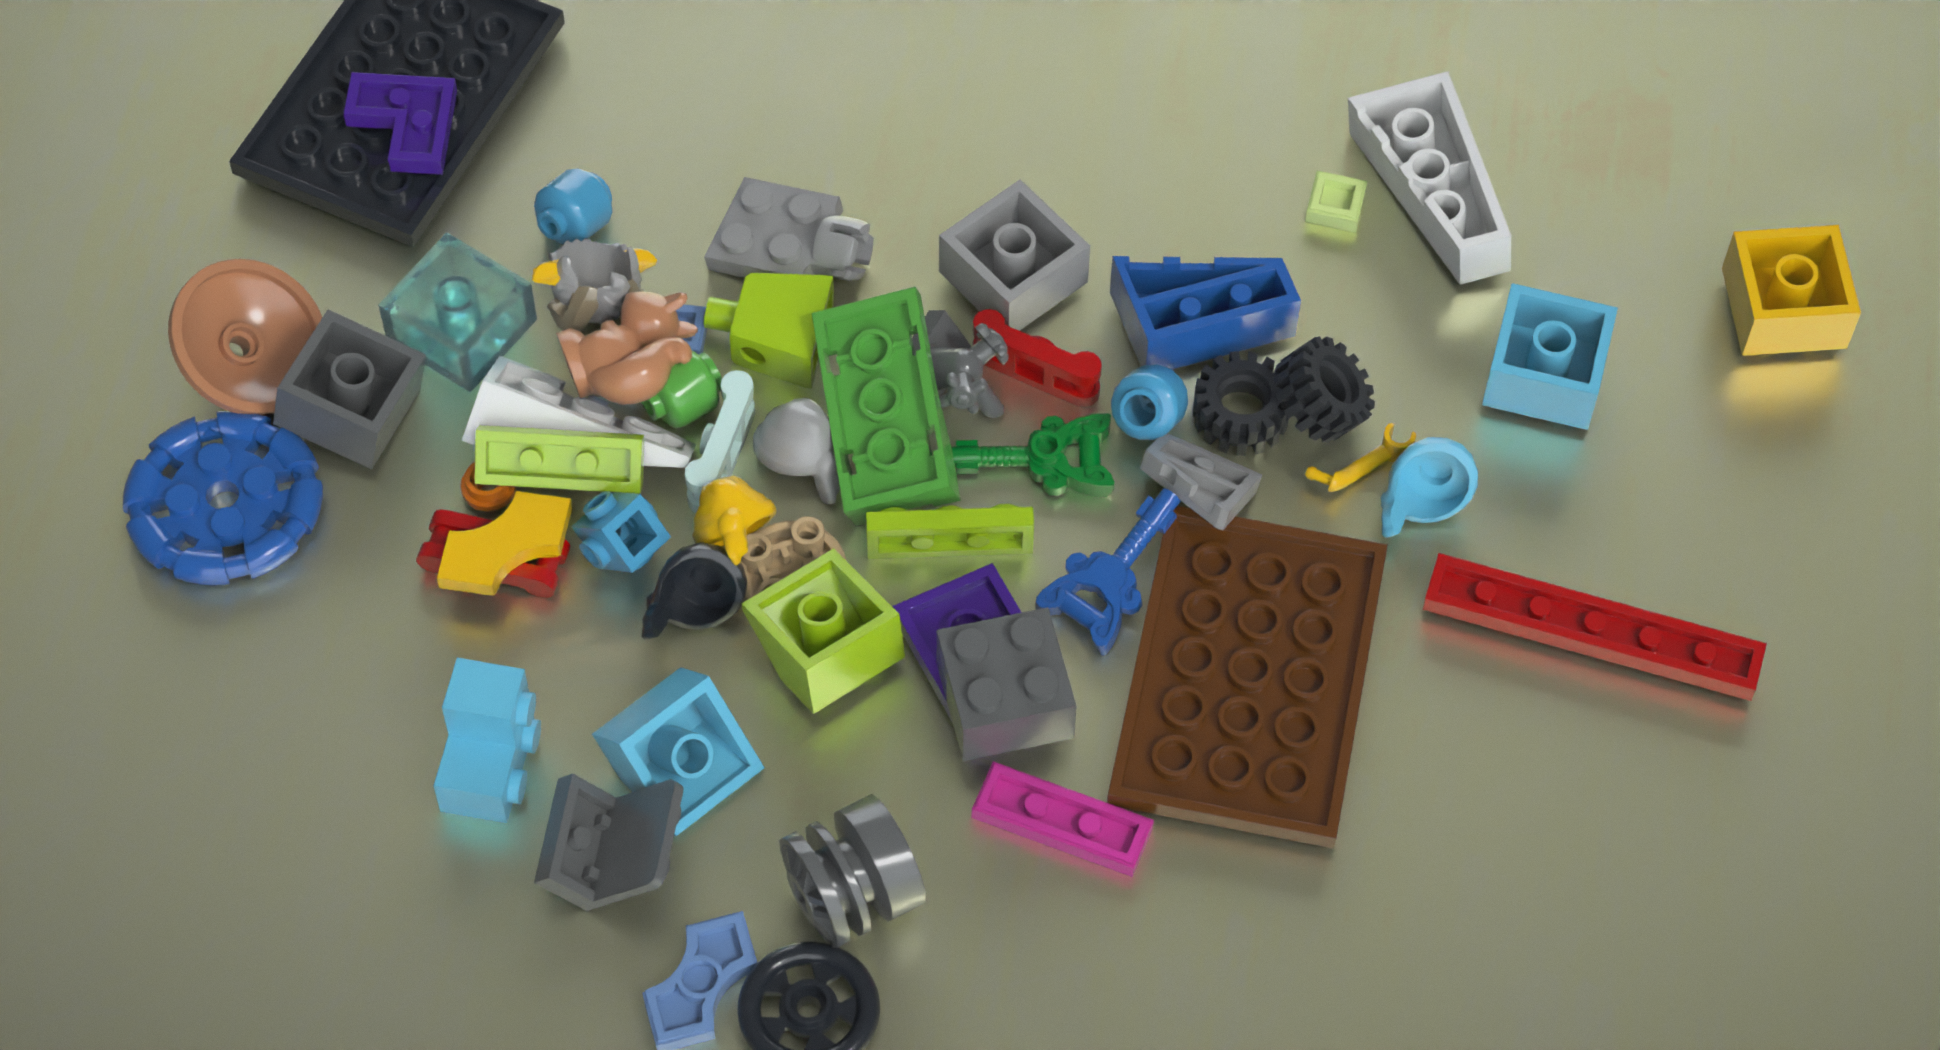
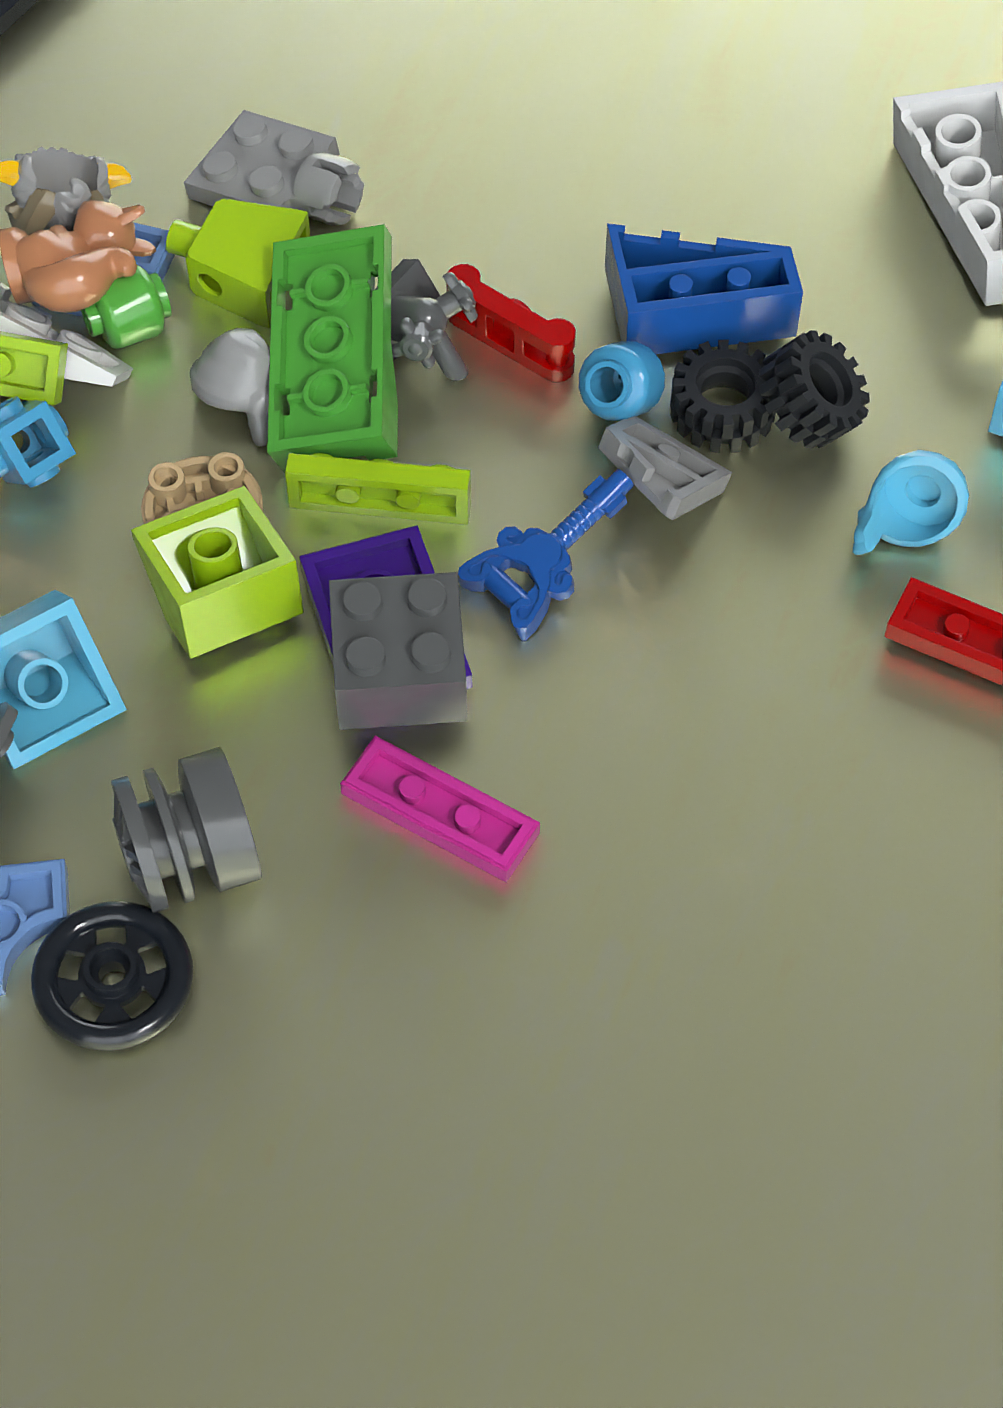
camera: 10 degrees right, 0 degrees up
dark azure head [534,168,612,244] -> none
black hat [641,542,748,639] -> none
light aqua plate [685,370,755,513] -> none
yellow hat [692,475,777,565] -> none
light grey brick [939,180,1090,331] -> none
green piece [951,413,1115,497] -> none
reddish brown plate [1107,506,1388,849] -> none
yellowish green tile [1305,170,1368,233] -> none
yellow piece [1305,423,1416,492] -> none

